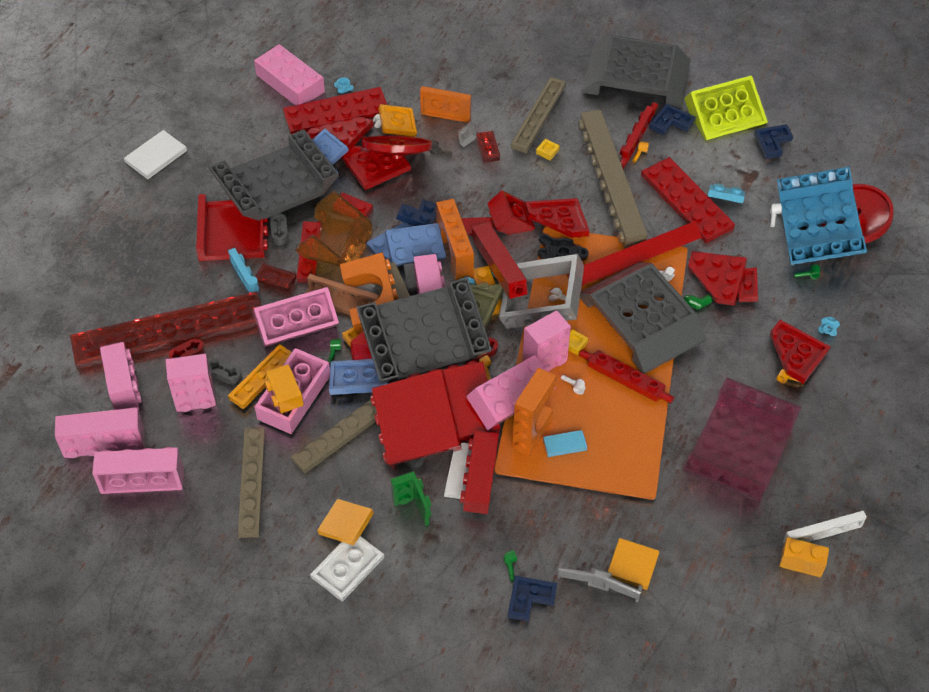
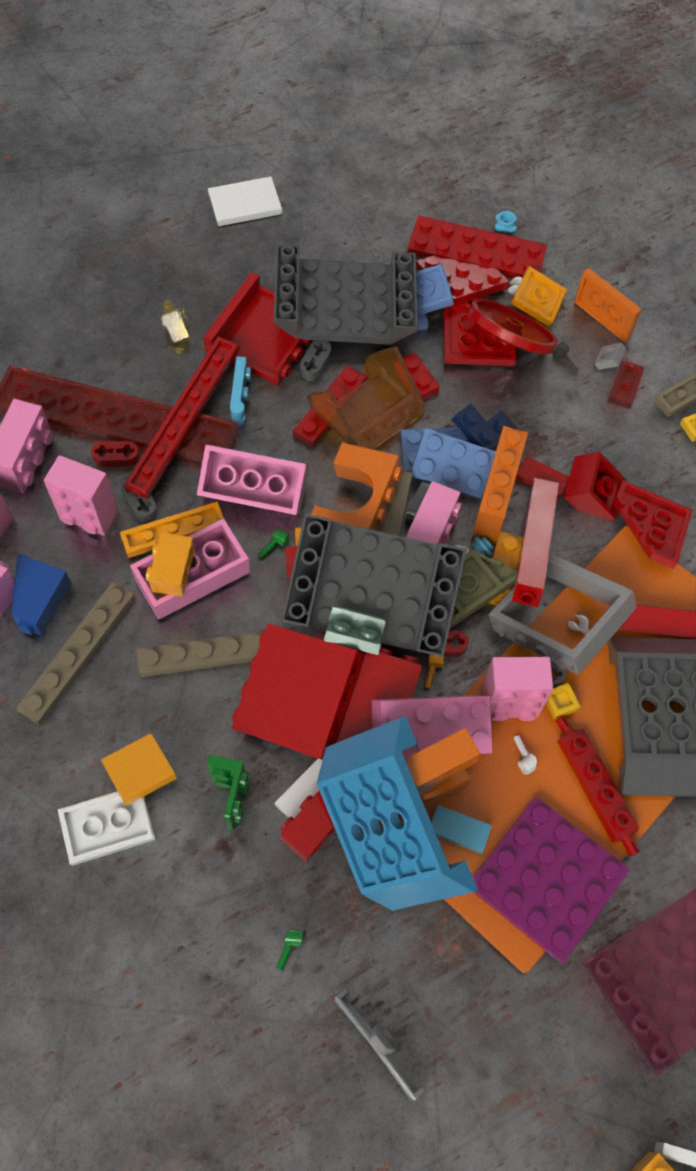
camera: 30 degrees right, 10 degrees up
bright pink brick [254,44,325,105] -> none
clear red plate [255,263,297,292] -> none
nougat fence [306,274,379,315] -> none
medium blue plate [329,359,389,395] -> none
dark blue plate [507,575,557,622] -> none
black tile [538,233,589,261] -> none
light orange tile [608,538,660,590] -> none
none -> blue slope [12,553,71,636]
none -> red tile [124,337,240,499]
none -> clear yellow piece [160,300,189,343]
none -> dark azure slope [317,715,478,911]
none -> sand green bracket [324,605,386,655]
none -> magenta plate [473,797,630,964]

